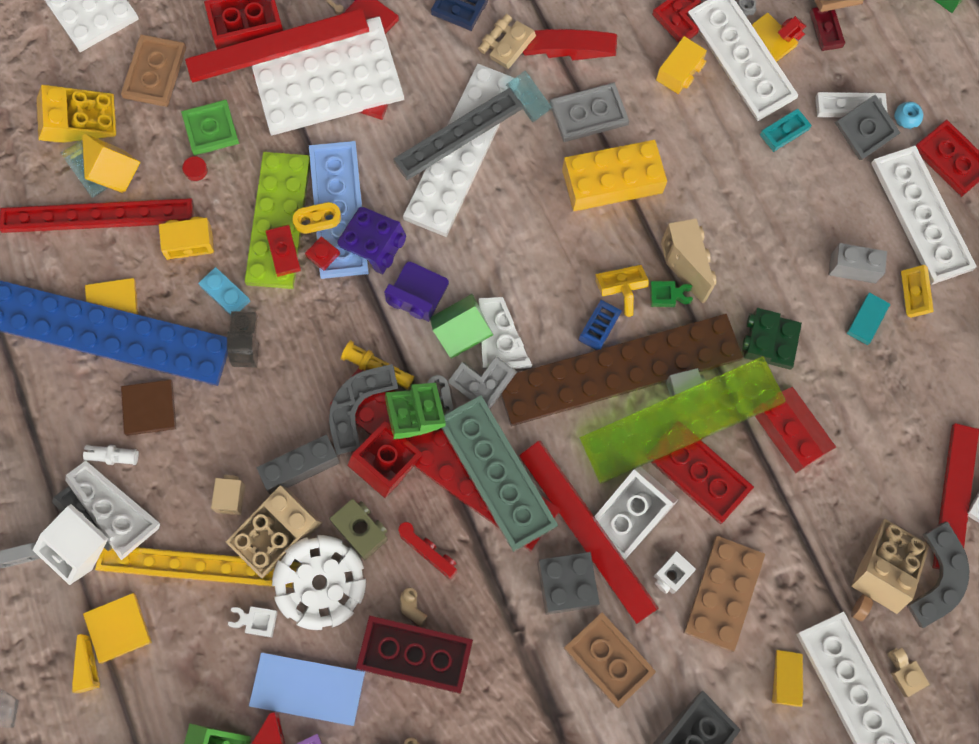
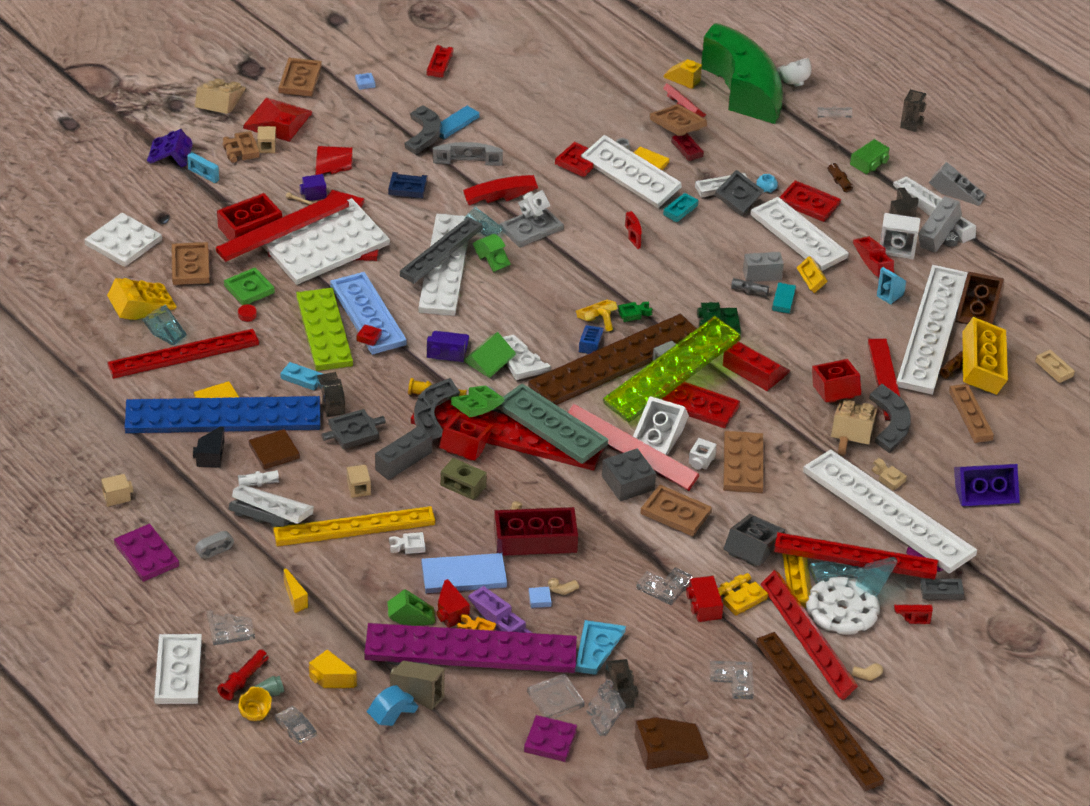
camera: 15 degrees left, 30 degrees down
white slope [33,504,109,585] -> none
yellow slope [82,134,140,193] -> none
yellow tile [83,593,152,664] -> none
yellow brick [159,217,214,260] -> none
tan slope [226,485,323,578] -> none
red plate [265,225,301,277] -> none
white plate [272,535,366,630] -> none
yellow plate [293,202,341,234] -> none
dark purple bracket [337,207,406,275] -> none
red plate [398,522,457,581] -> none
light grey plate [448,357,517,409] -> none
tan plate [478,14,536,69] -> none
yellow brick [562,140,667,211] -> none
yellow brick [656,36,707,94] -> none
tan slope [661,218,717,303] -> none
yellow slope [772,650,803,707] -> none
red plate [778,16,807,42] -> none
none -> black slope [193,426,225,468]
none -> dark grey plate [321,409,386,449]
none -> bright green brick [472,234,511,272]
none -> white brick [518,190,551,218]
none -> red slope [625,211,642,249]
none -> flat silver pin [731,278,769,297]
none -> red brick [812,359,861,403]

